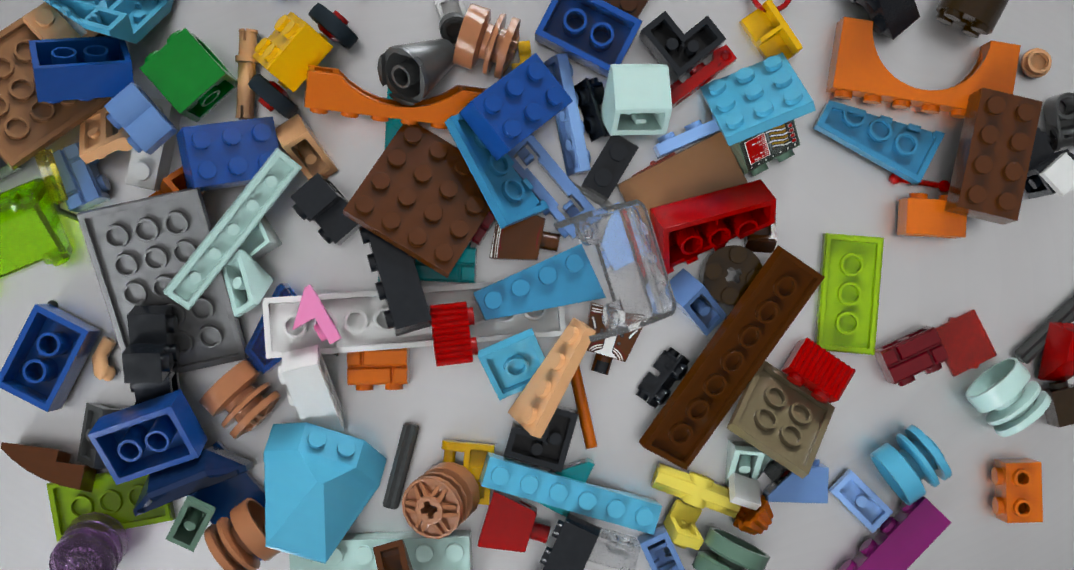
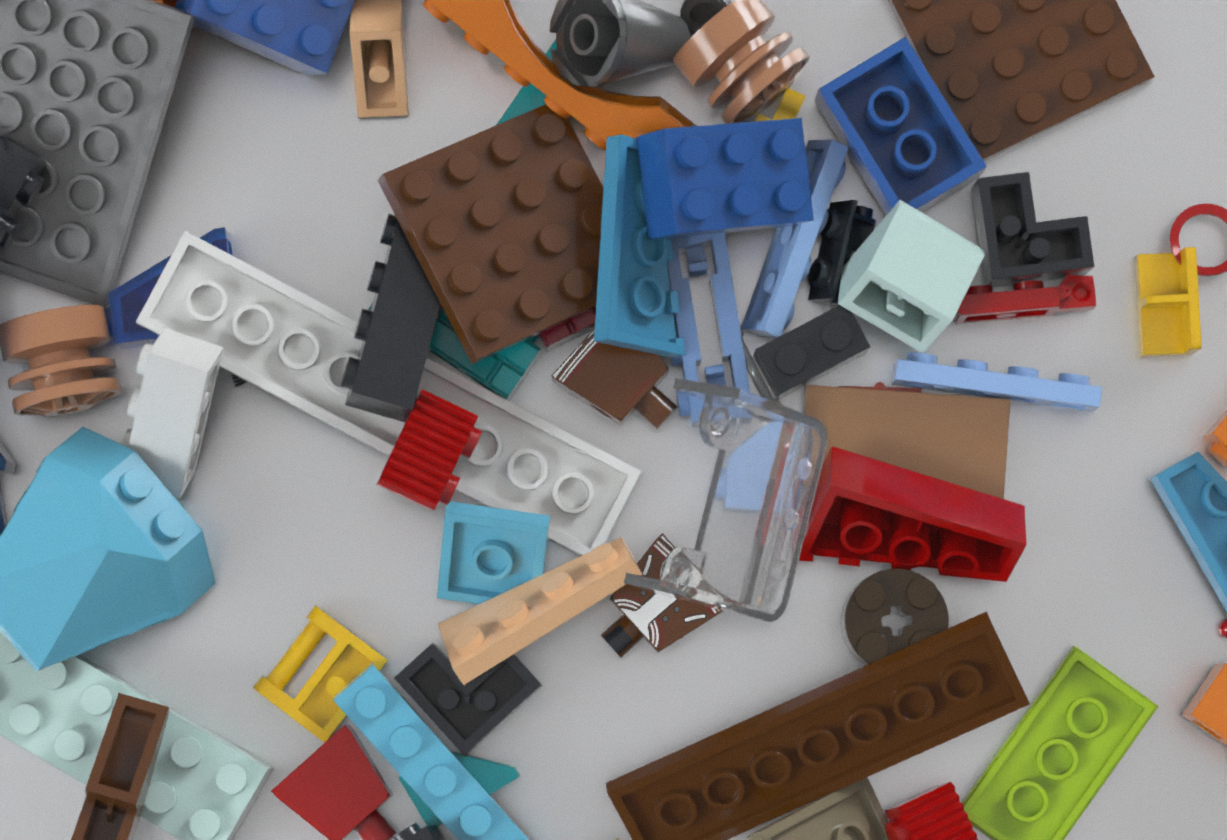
camera: 30 degrees right, 5 degrees down
light aqua tile [163,148,302,311] -> none
light aqua slope [222,249,274,317] -> none
light aqua slope [238,215,282,261] -> none
black brick [290,173,361,245] -> none
bright pink slope [293,285,342,344] -> none
orange brick [347,348,410,391] -> none
dark grey axle [383,423,419,509] -> none
nougat wheel [402,462,480,539] -> none
dark azure wing [473,244,606,320] -> none
orange bar [571,366,597,449] -> none
black hinge [636,347,690,408] -> none
medium blue slope [662,268,727,336] -> none
medium azure plate [700,53,816,146] -> none
slope [730,120,800,177] -> none
reddish brown slope [744,217,777,253] -> none

